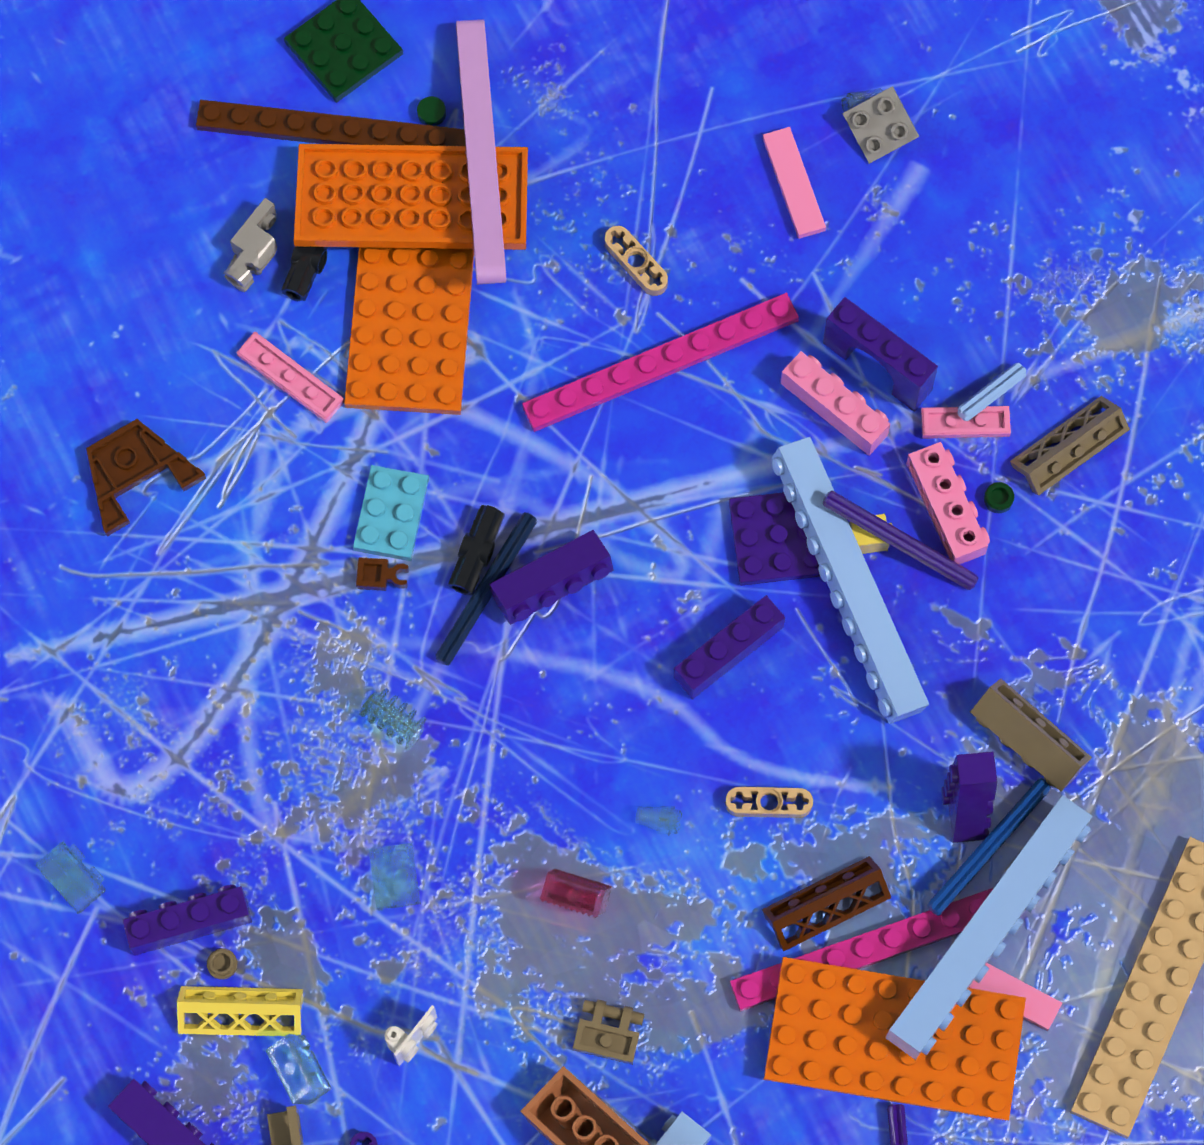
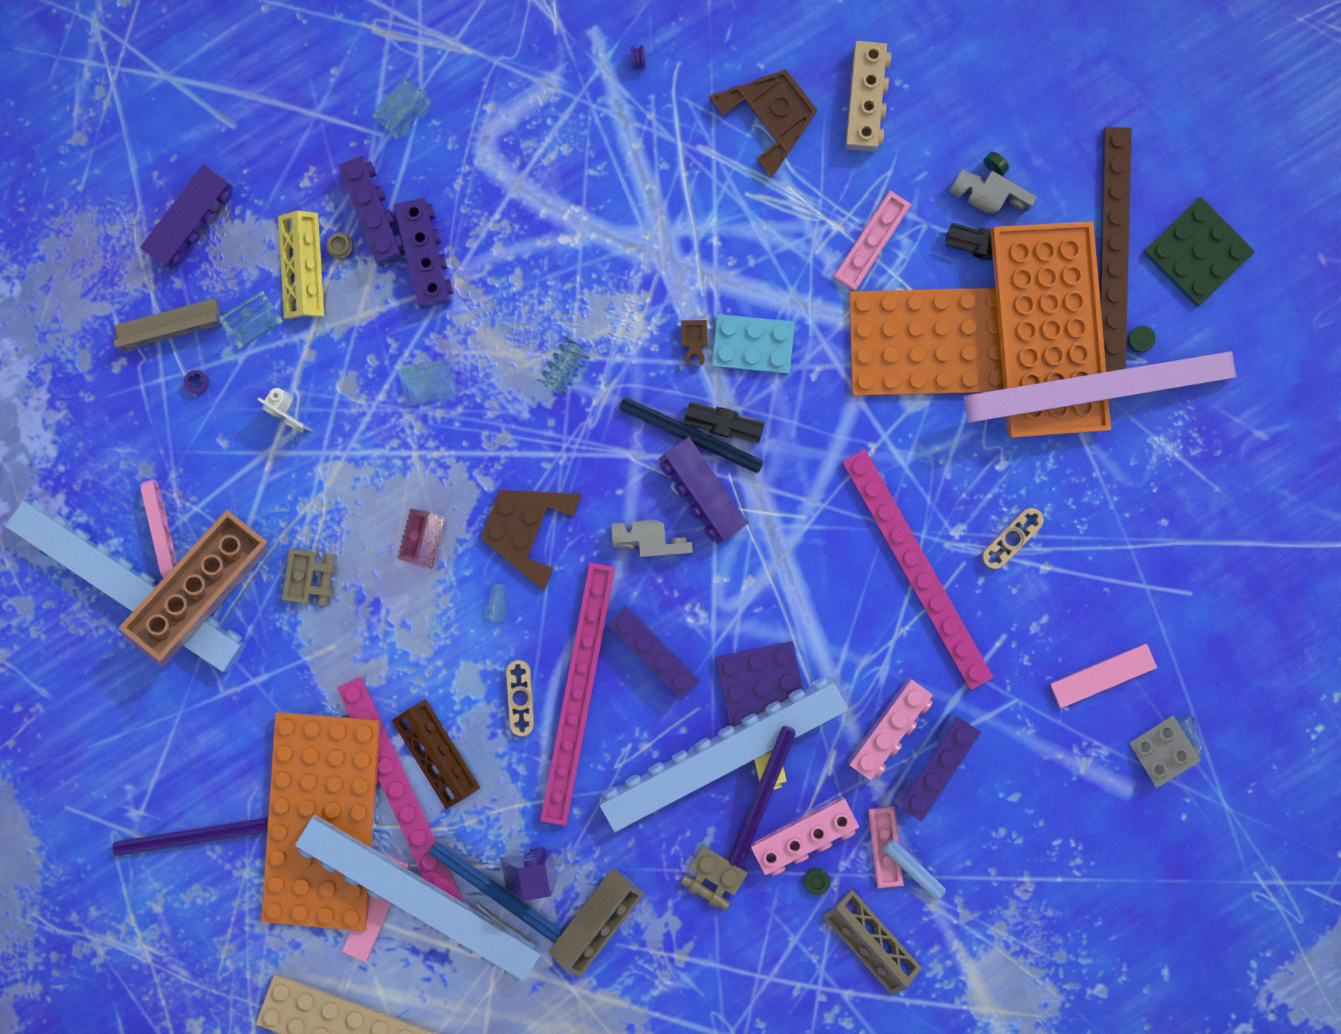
camera: 90 degrees right, 15 degrees up
none -> dark purple brick [394,197,454,309]
none -> reddish brown wing [481,490,582,590]
none -> dark pink plate [540,563,616,826]
none -> light grey plate [611,519,693,557]
none -> dark purple bush [631,45,645,70]
none -> dark tan plate [680,845,748,911]
none -> tan brick [845,41,891,152]
none -> dark green tile [983,152,1009,177]

